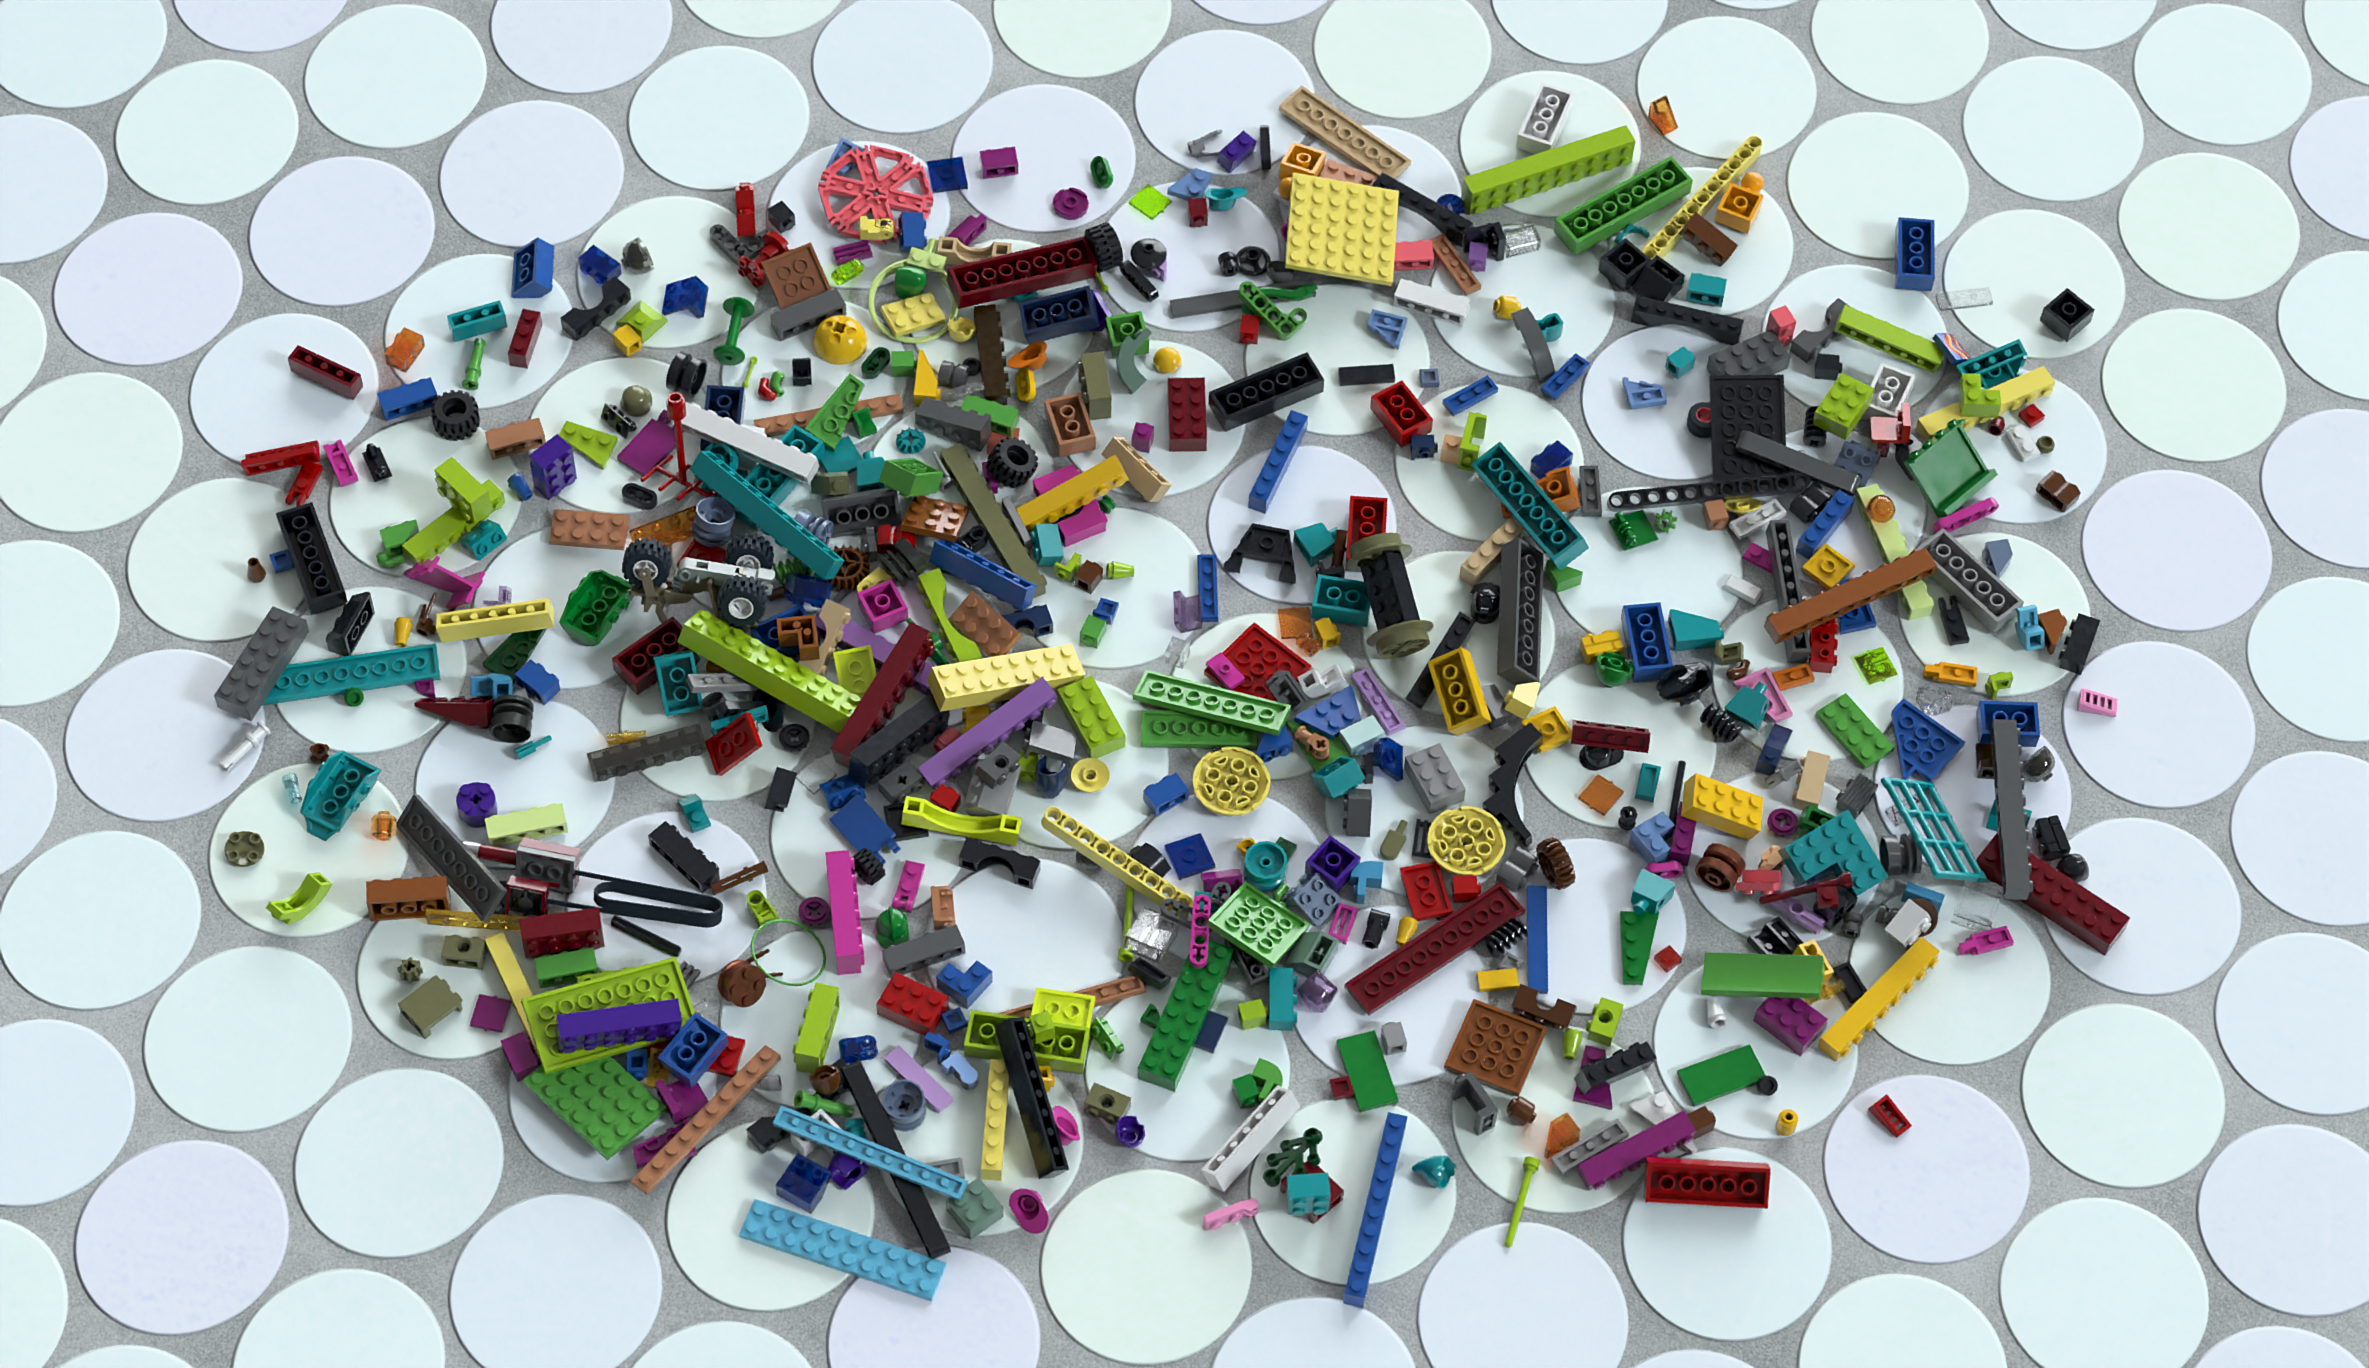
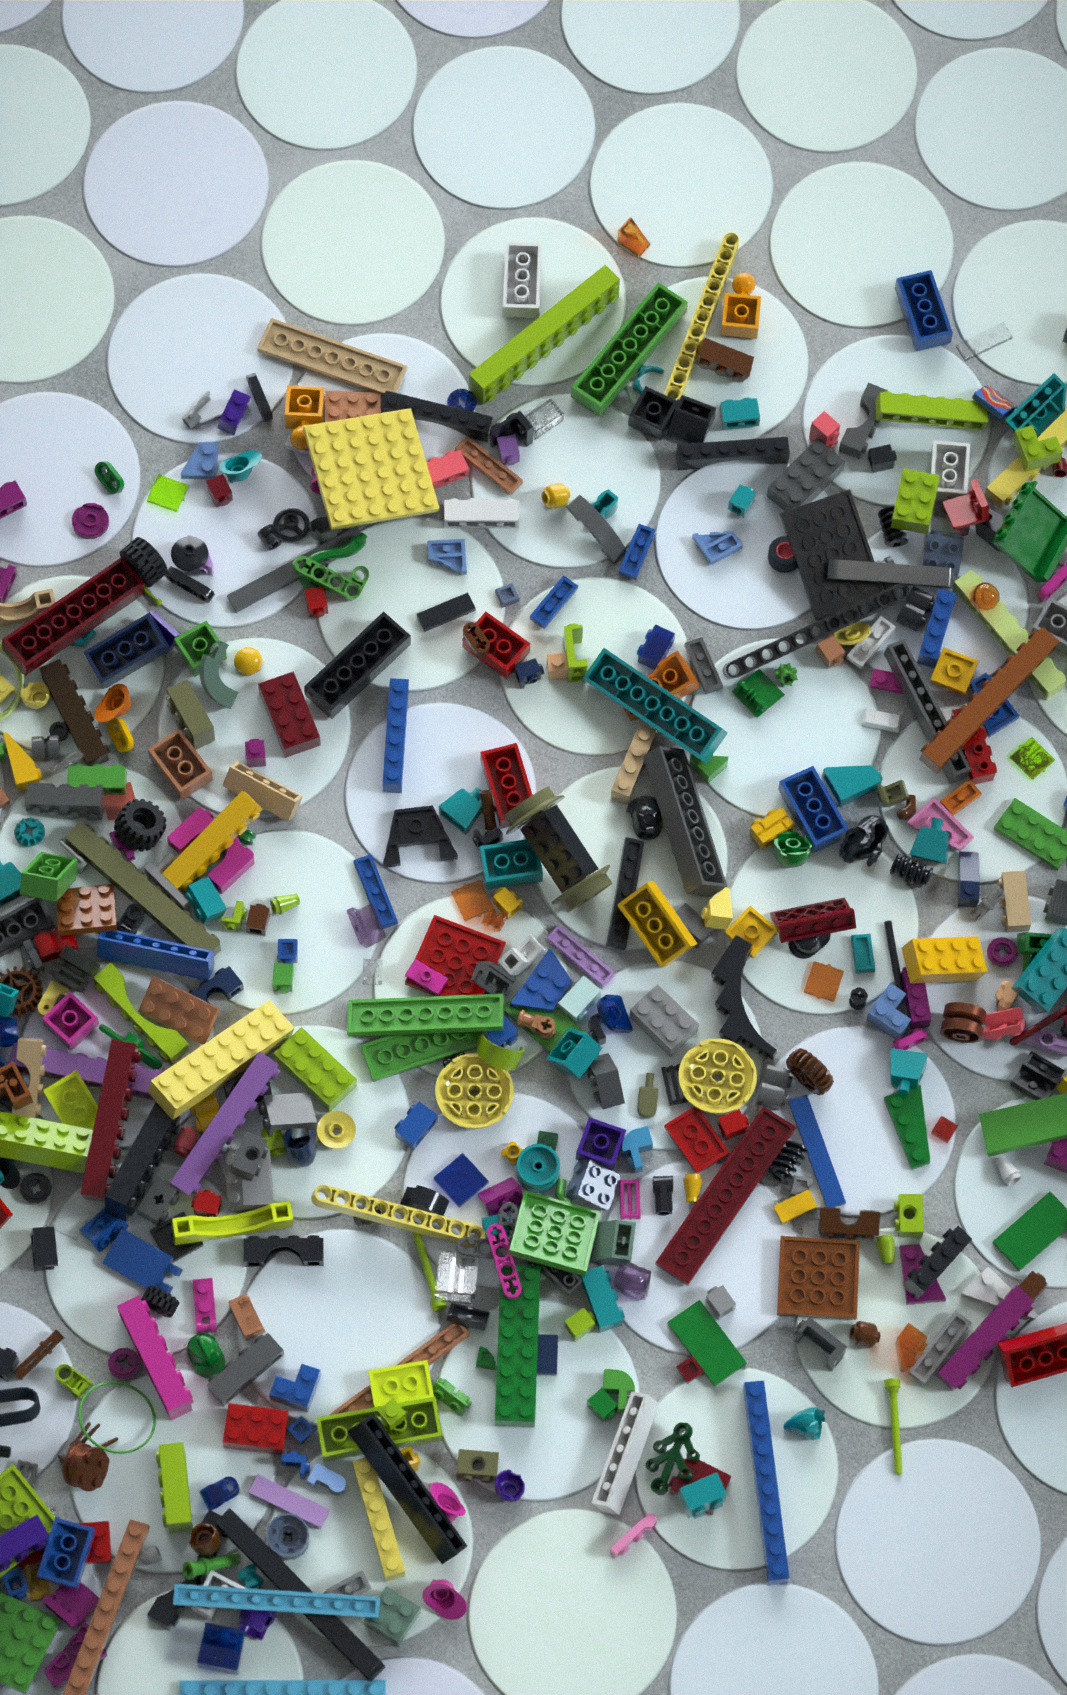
camera: 20 degrees left, 10 degrees up
none -> reddish brown beam [463,622,490,656]
none -> lime piece [476,1034,525,1070]

